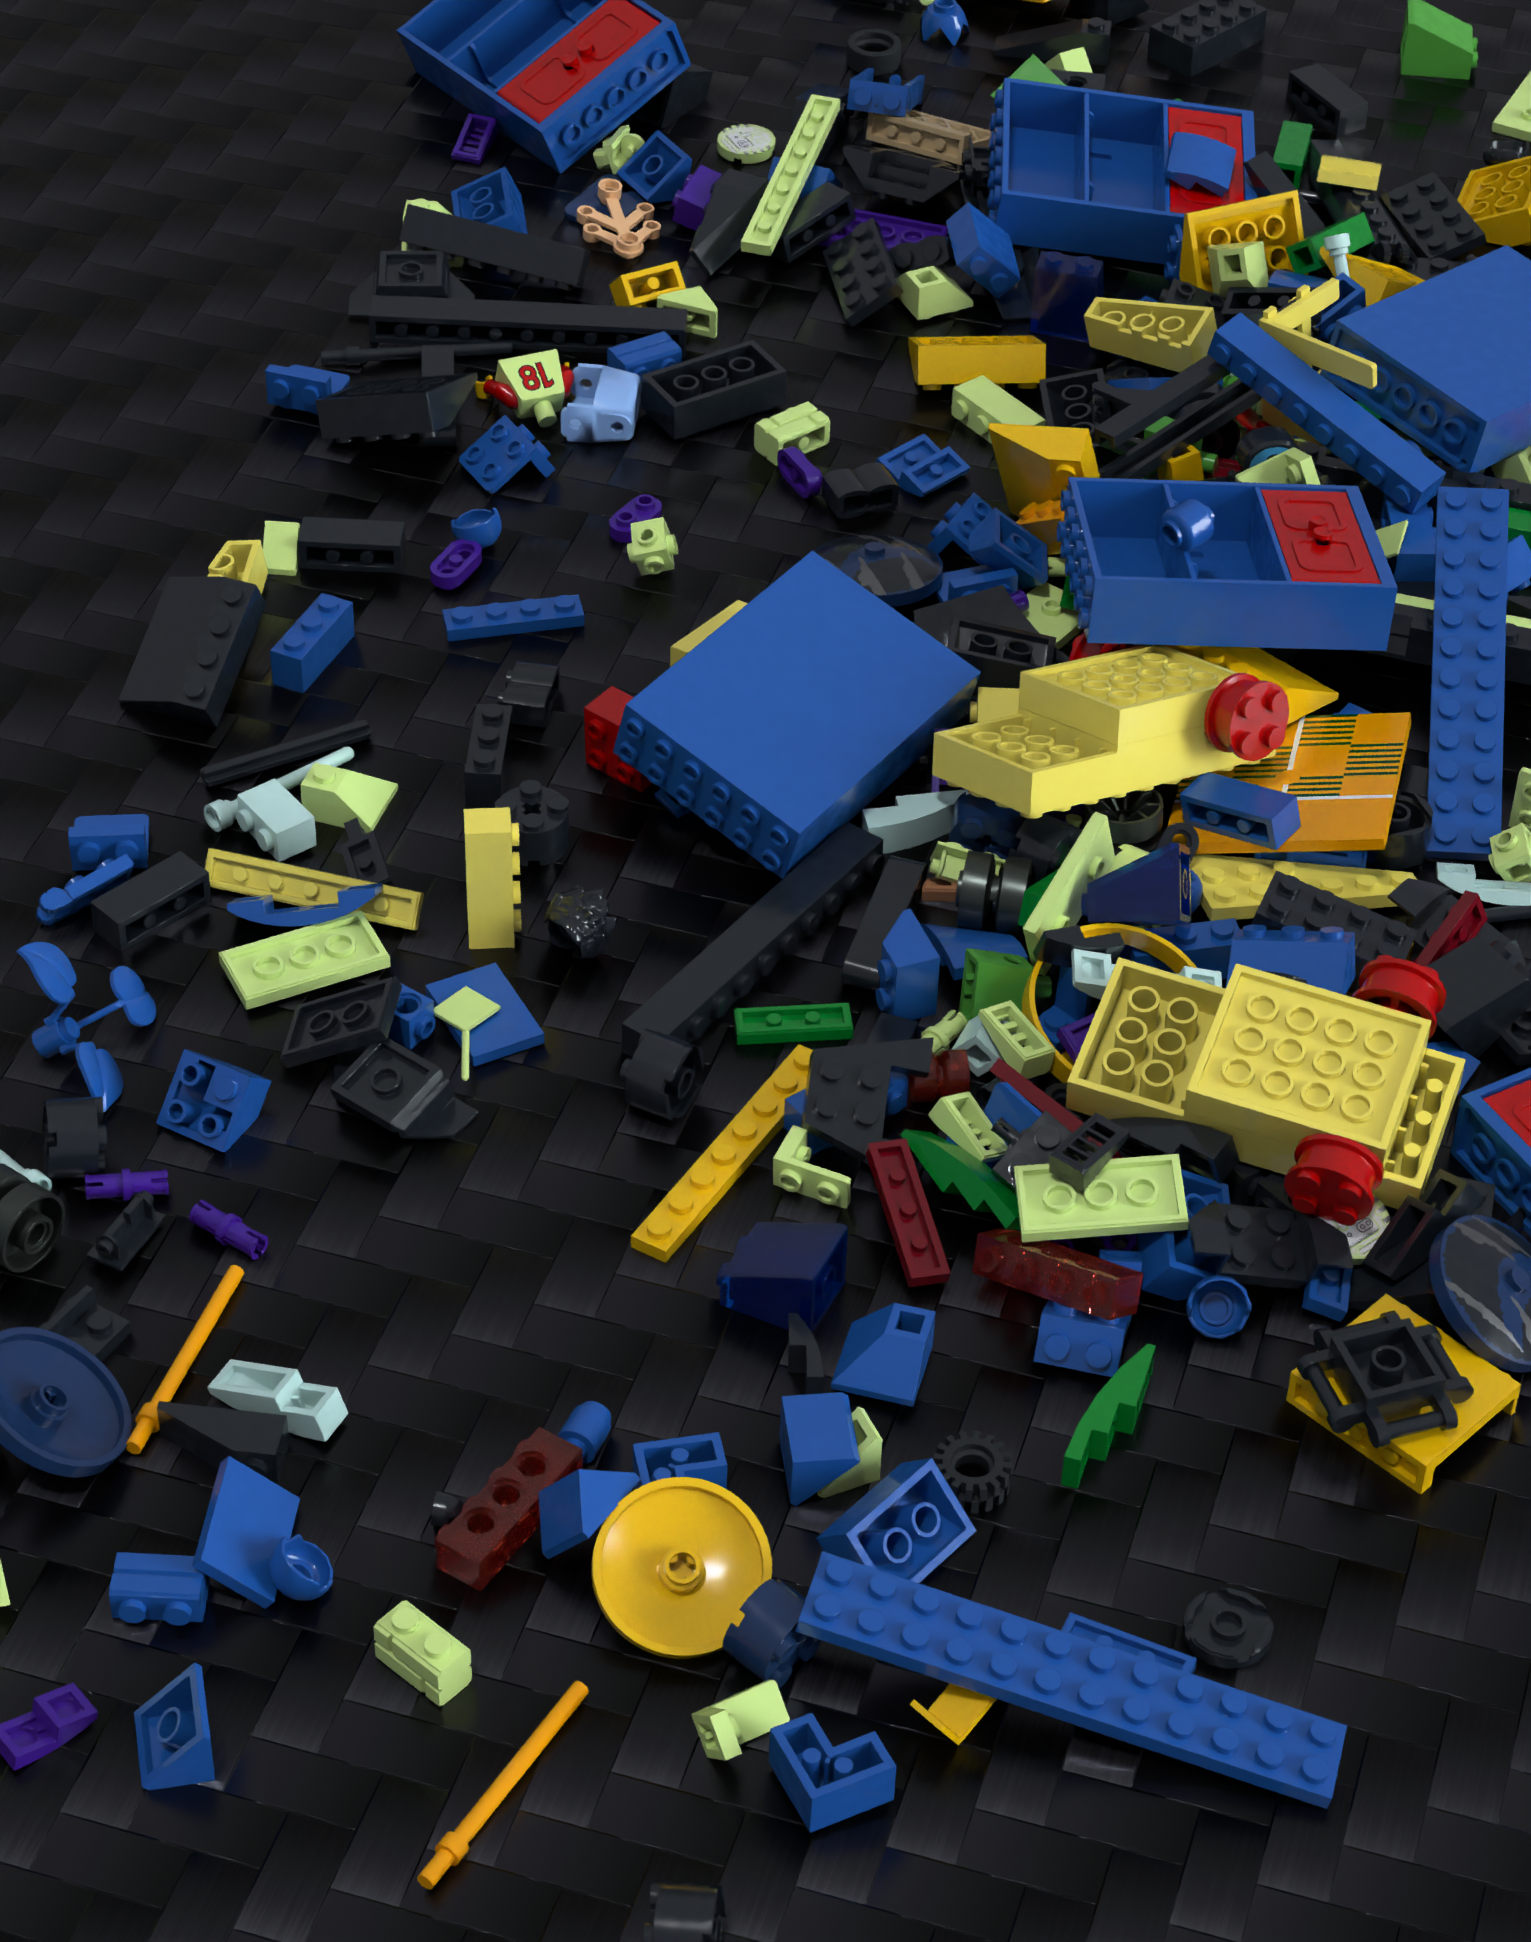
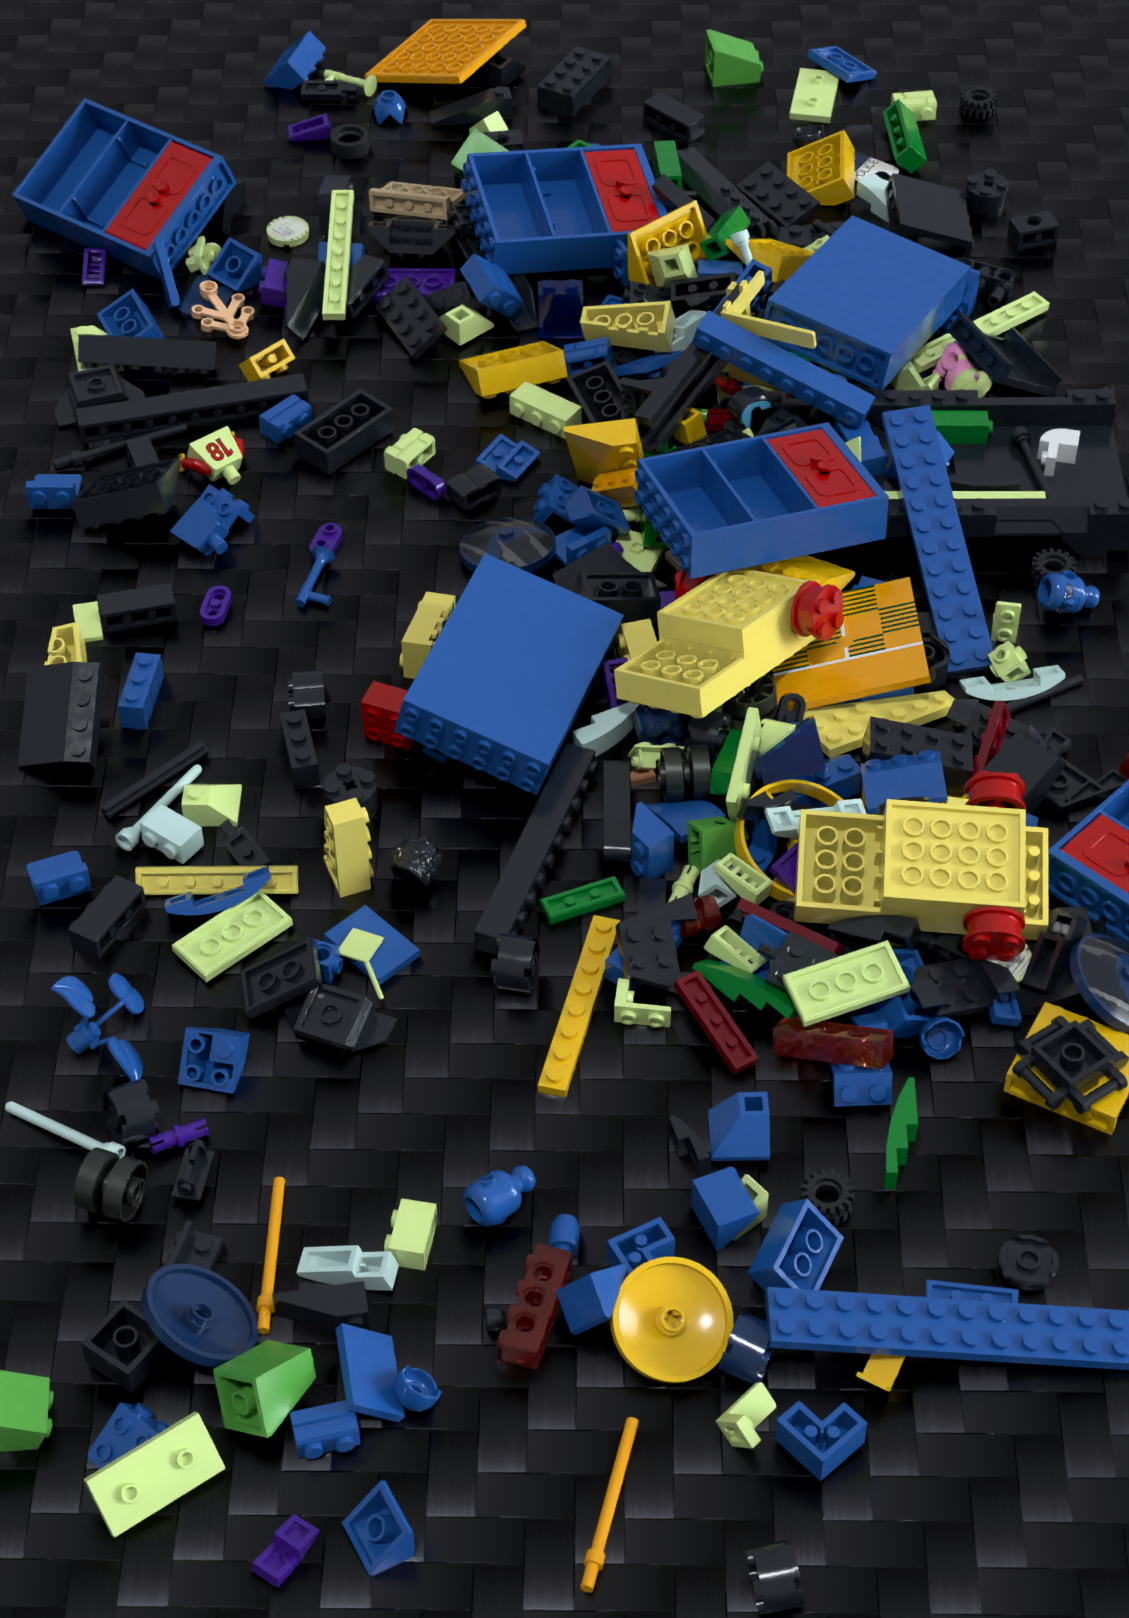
camera: 15 degrees left, 5 degrees up
blue hinge [36,854,134,926] -> none
dark purple pin [189,1200,269,1260] -> none
yellowish green brick [373,1600,472,1707] -> none
blue plate [442,595,585,642] -> none
blue hair [451,508,502,549] -> none
light blue piece [561,363,642,443] -> none
yellowish green brick [627,517,678,576] -> none
yellowish green slope [657,286,718,338] -> none
clear blue slope [716,1222,848,1334] -> none
blue door [847,68,925,117] -> none
black slope [1049,1113,1130,1192] -> none
blue head [1160,499,1214,552] -> none
blue slope [1164,132,1236,197] -> none
blue brick [1180,772,1301,850] -> none
yellowish green bracket [1235,447,1320,485] -> none
light yellow slope [1317,155,1382,191] -> none
none -> blue tile [152,240,180,309]
none -> blue torso [170,497,229,556]
none -> bright green slope [213,1340,316,1438]
none -> dark purple slope [288,114,332,142]
none -> blue piece [295,546,336,607]
none -> yellowish green brick [384,1199,438,1270]
none -> blue piece [463,1165,536,1227]
none -> blue brick [564,337,613,376]

